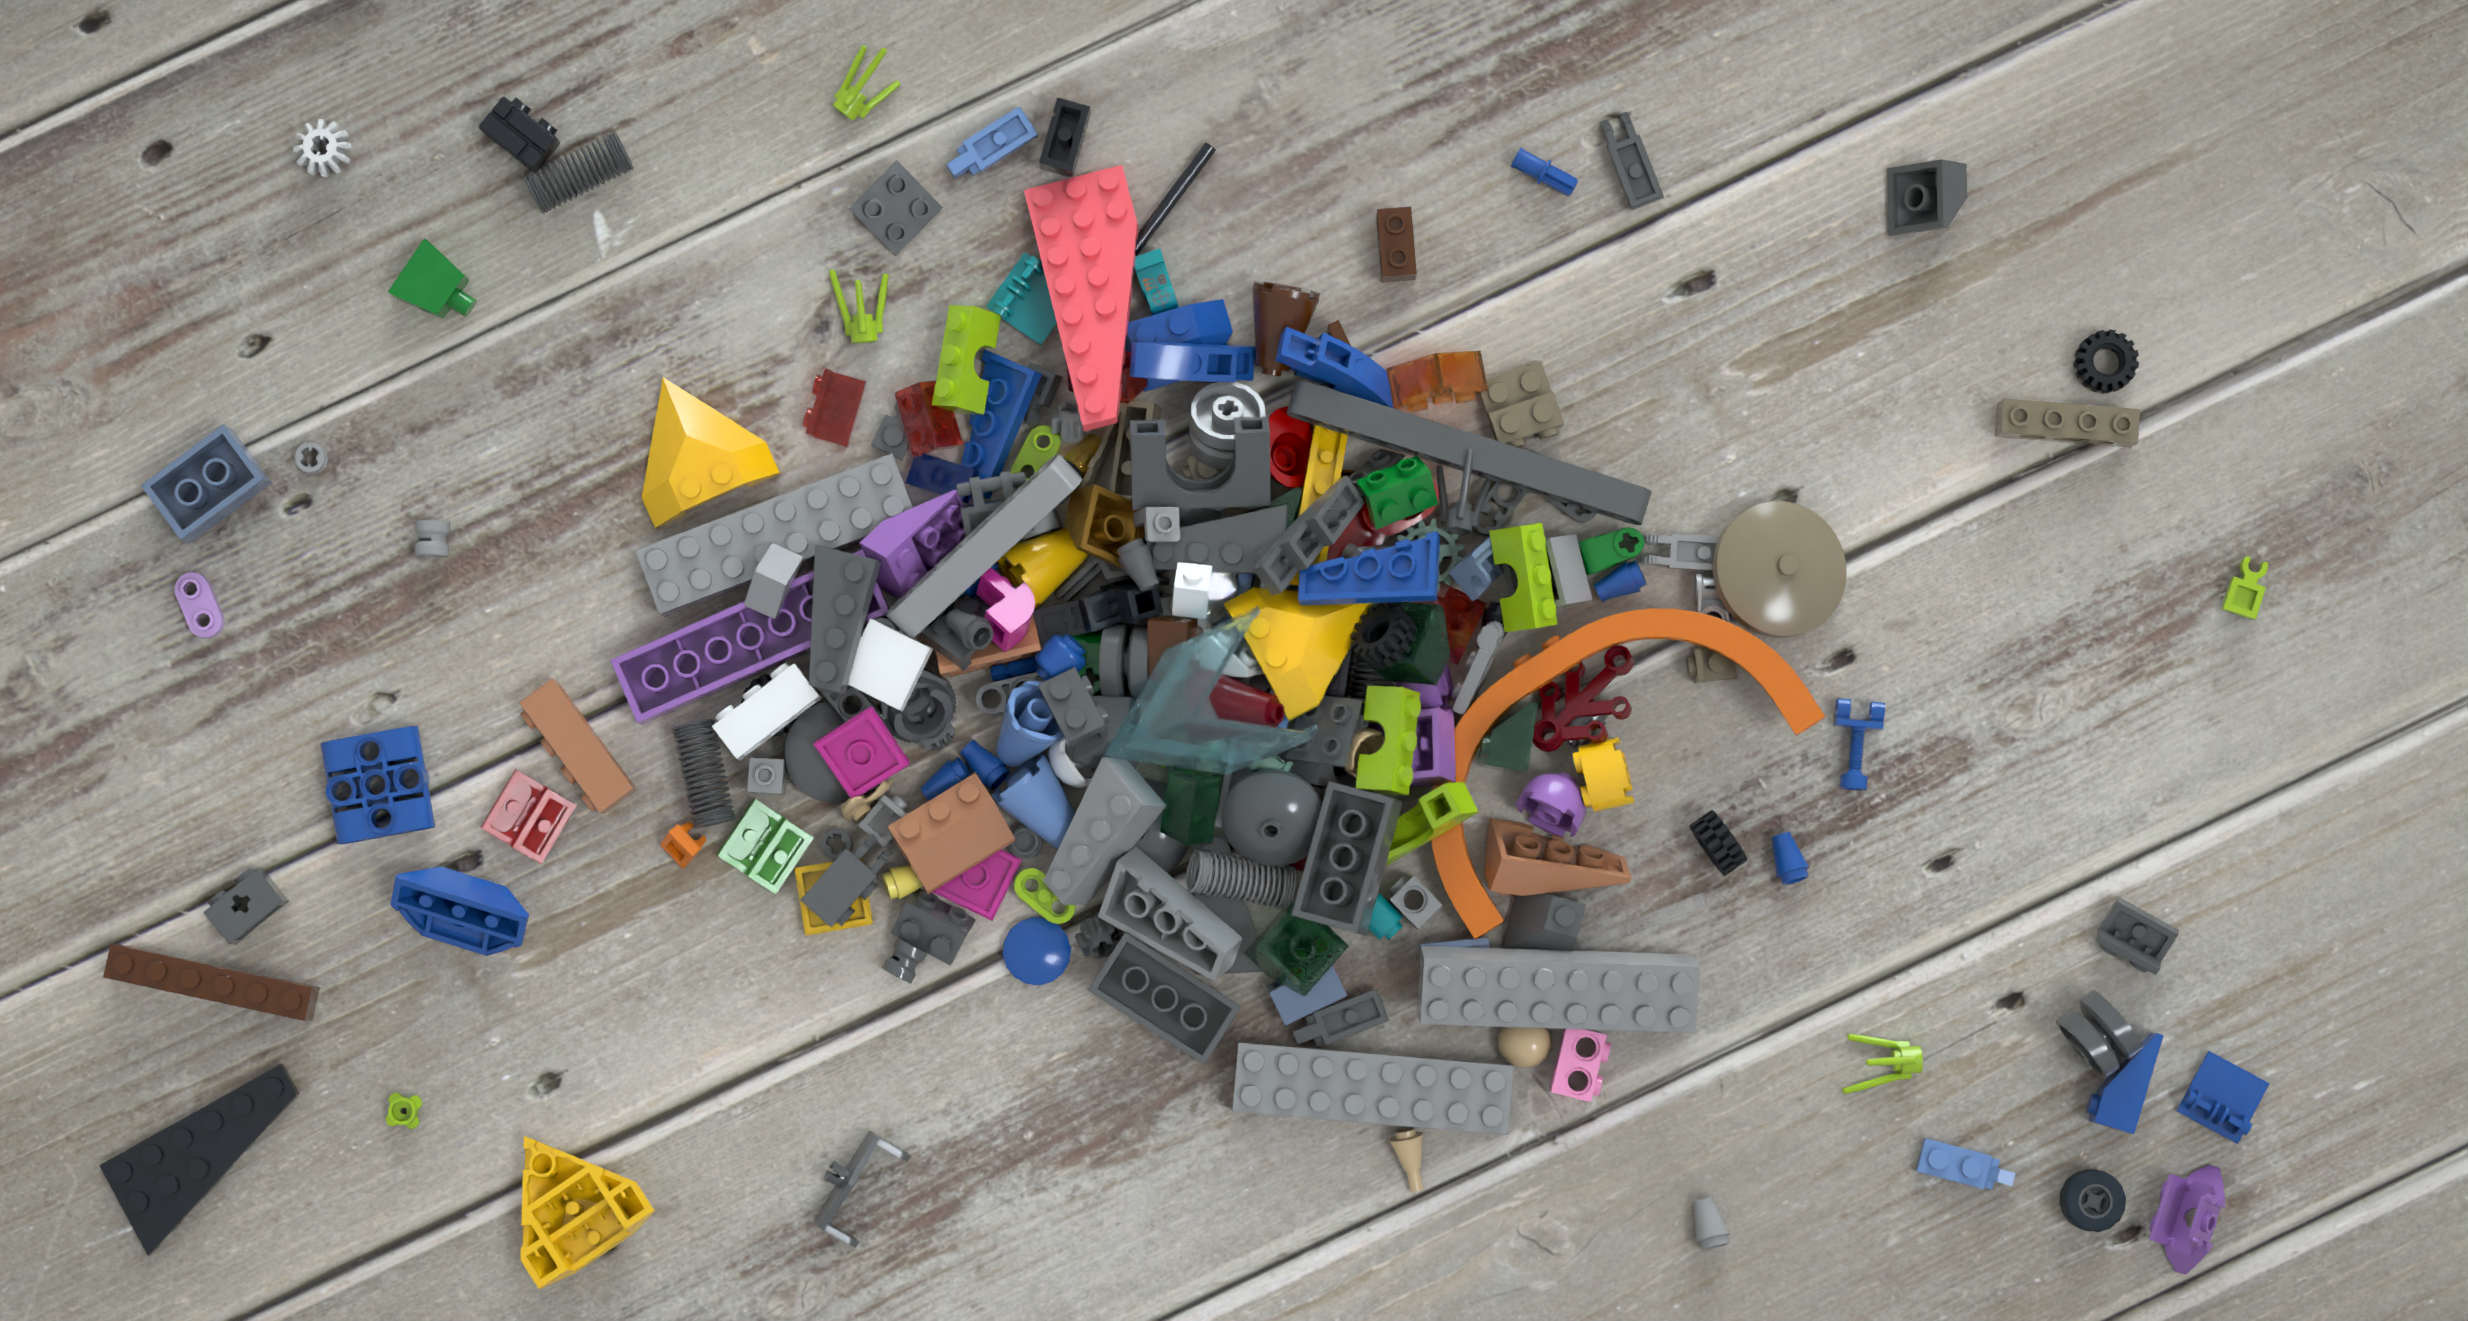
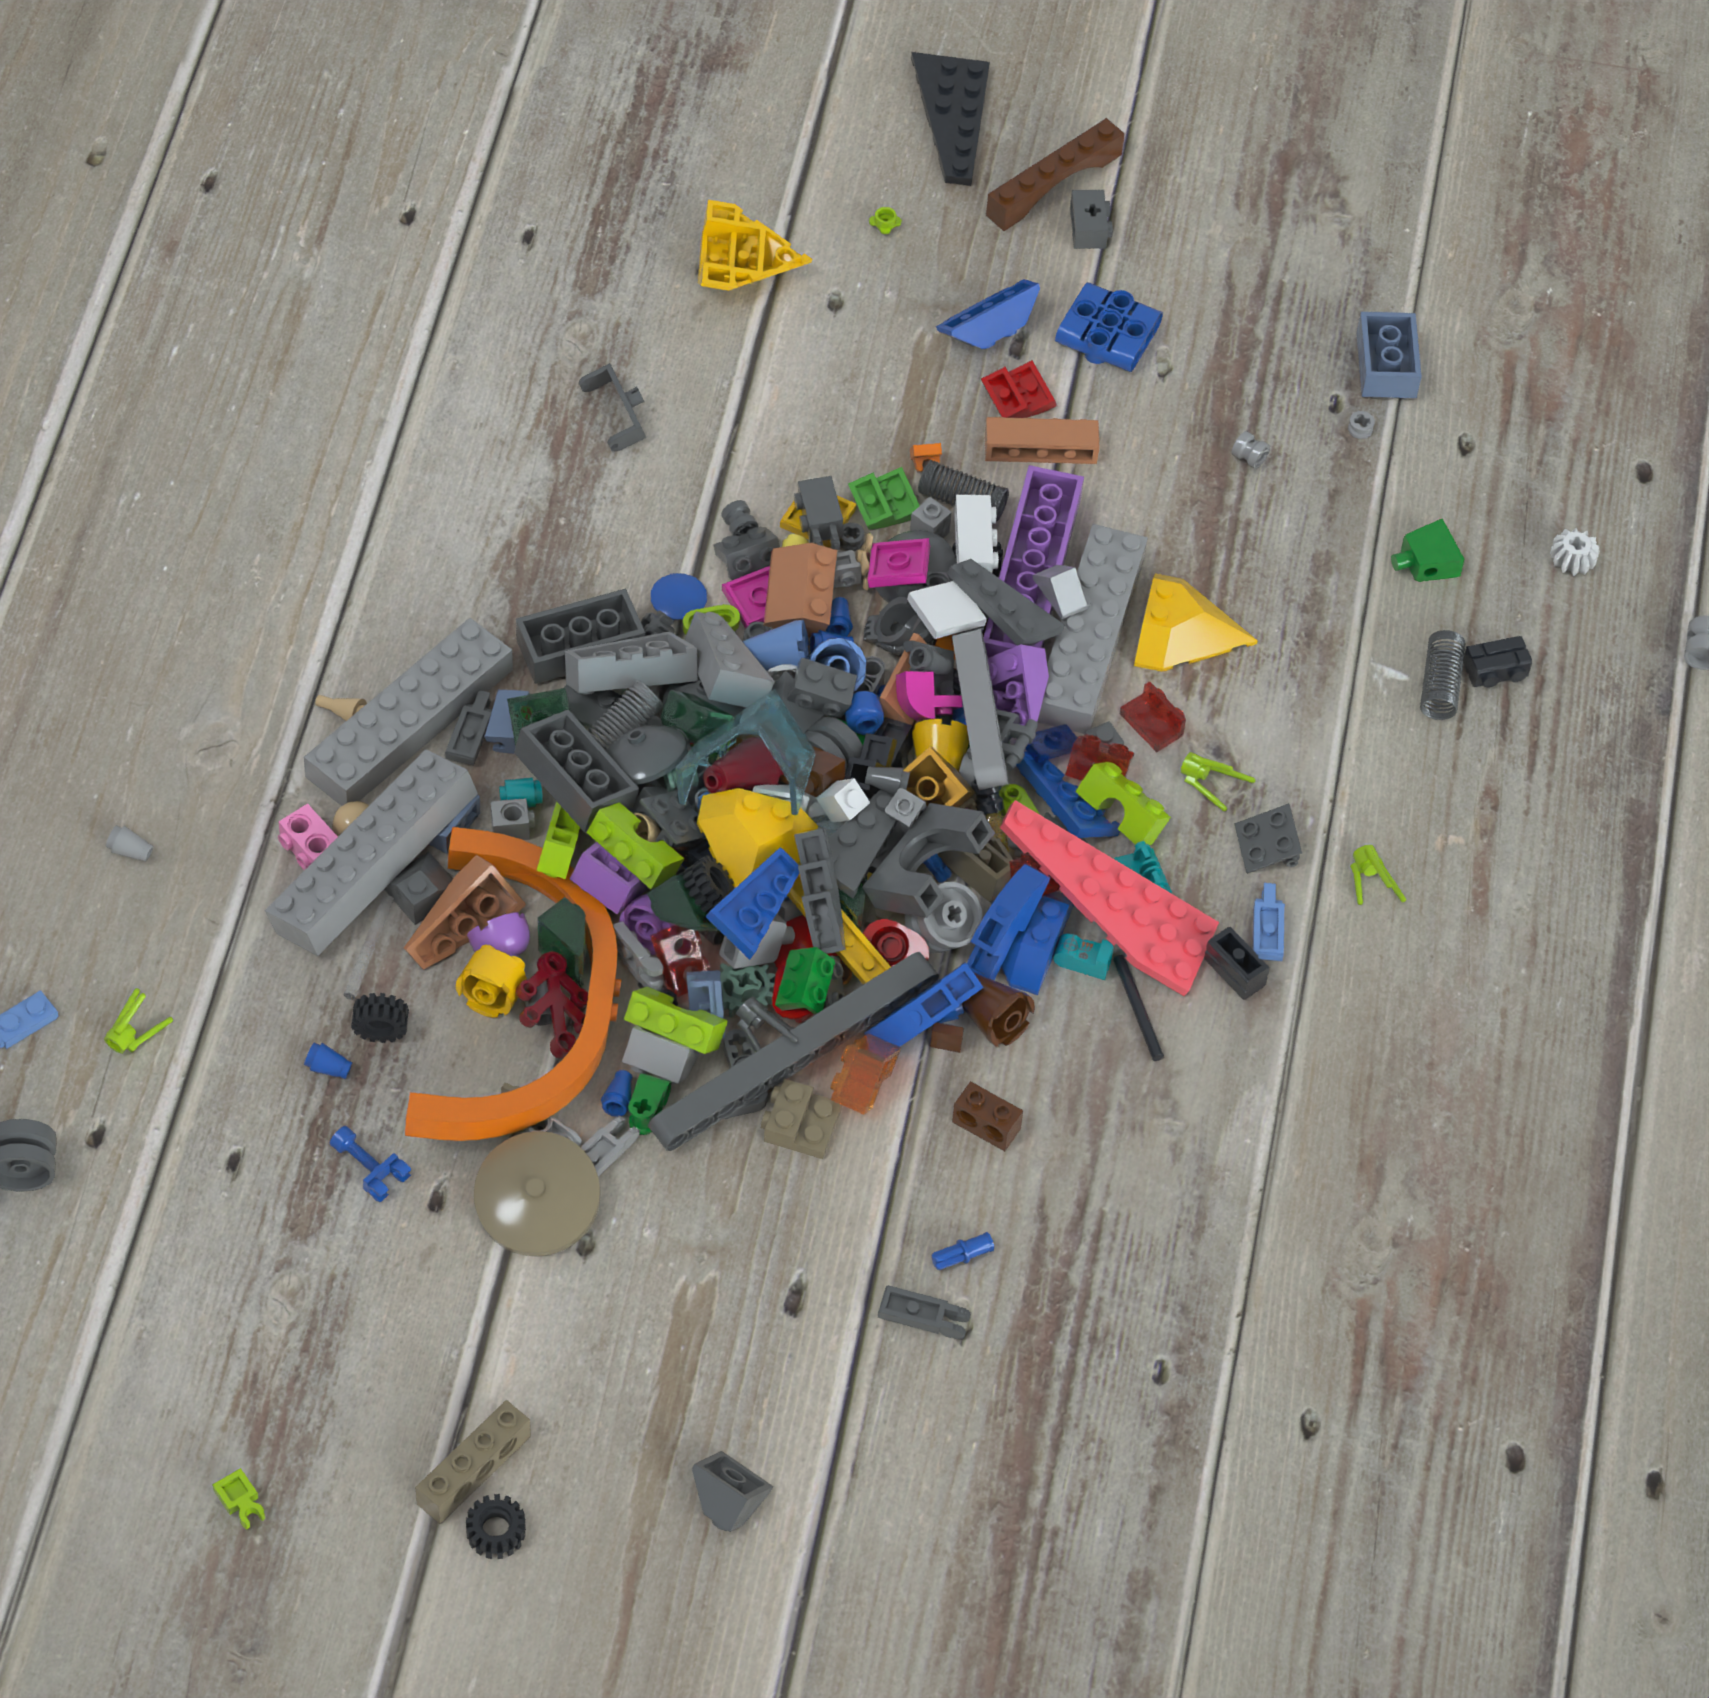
camera: 120 degrees right, 30 degrees down
lavender plate [175,572,225,638] -> none
dark grey bracket [2096,897,2179,975] -> none

